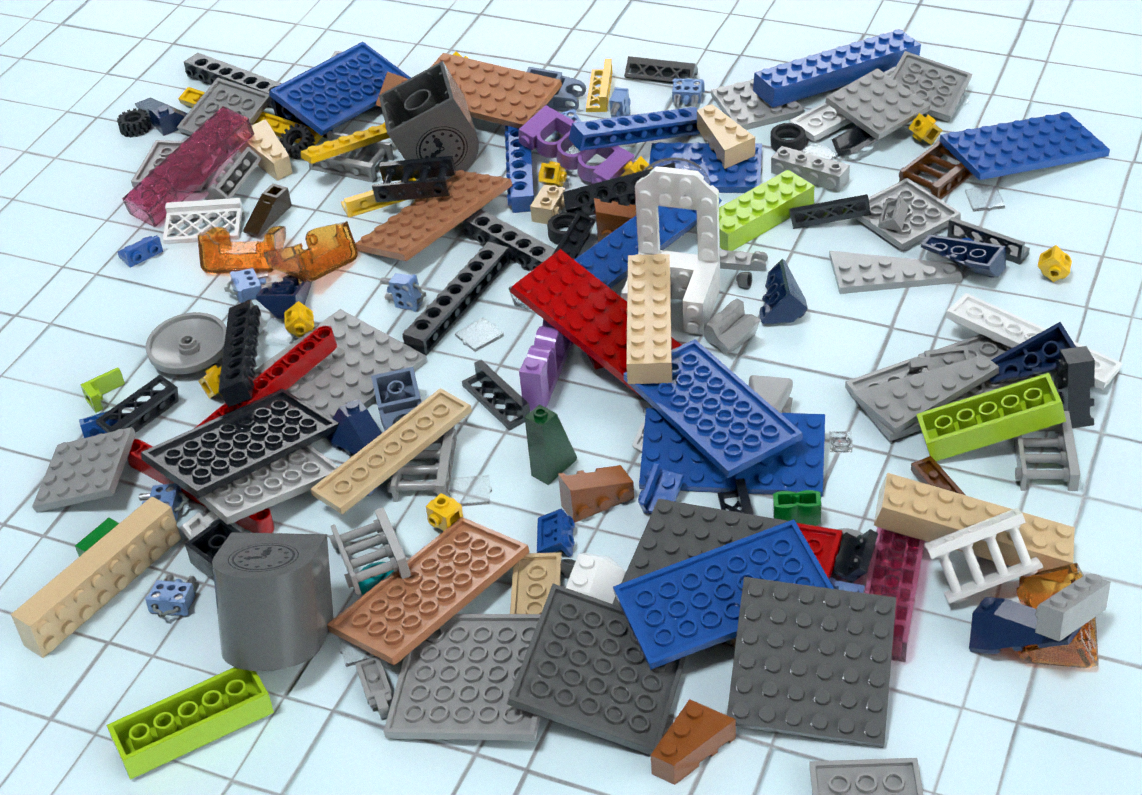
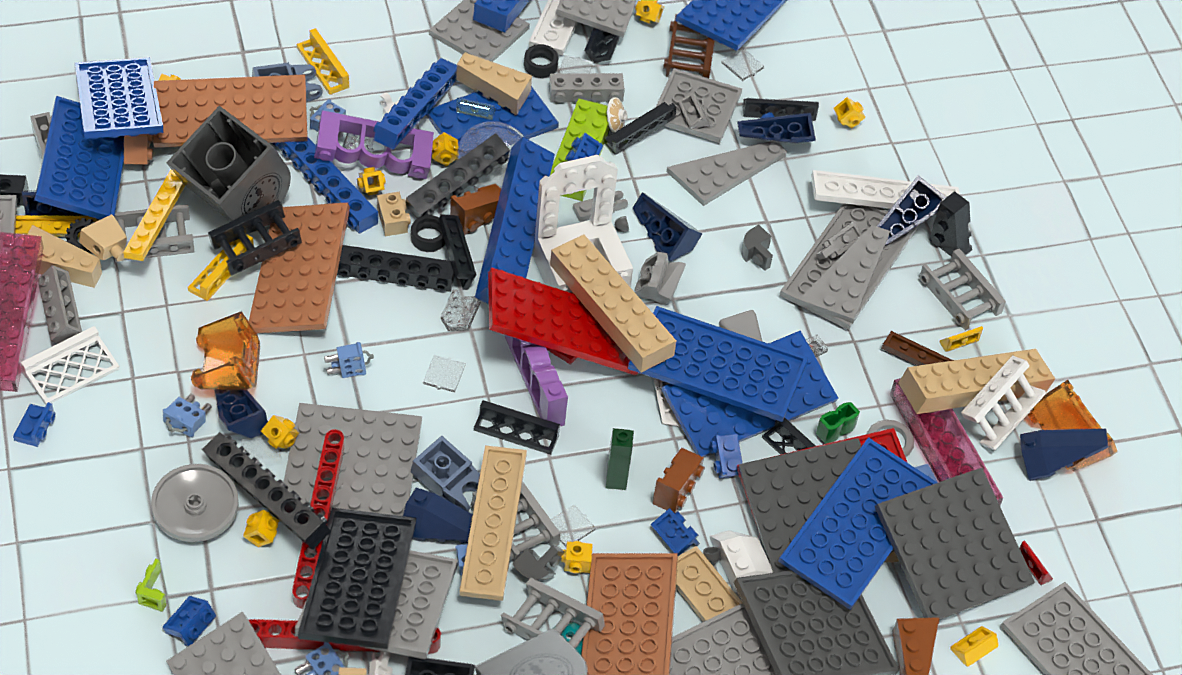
camera: 45 degrees left, 10 degrees up
black fence [96,375,179,433] -> none
clear orange windscreen [197,226,286,274] -> none
dark brown slope [243,183,292,237] -> none
black brick [402,241,510,356] -> none
medium blue piece [609,87,631,118] -> none
black fence [624,56,698,83] -> none
medium blue piece [672,78,705,107] -> none
black bracket [832,529,878,583] -> none
lime brick [916,373,1066,461] -> none
light grey brick [1035,573,1111,641] -> none
none -> plate [75,57,164,140]
none -> tan torso [79,214,127,261]
none -> clear light blue slope [456,97,495,120]
none -> dark grey brick [512,545,565,580]
none -> blue bracket [565,133,603,161]
none -> dish [607,97,628,133]
none -> dark grey brick [741,224,773,271]
none -> yellow slope [939,326,983,352]
none -> yellow slope [950,626,999,667]
none -> red slope [1020,541,1053,585]

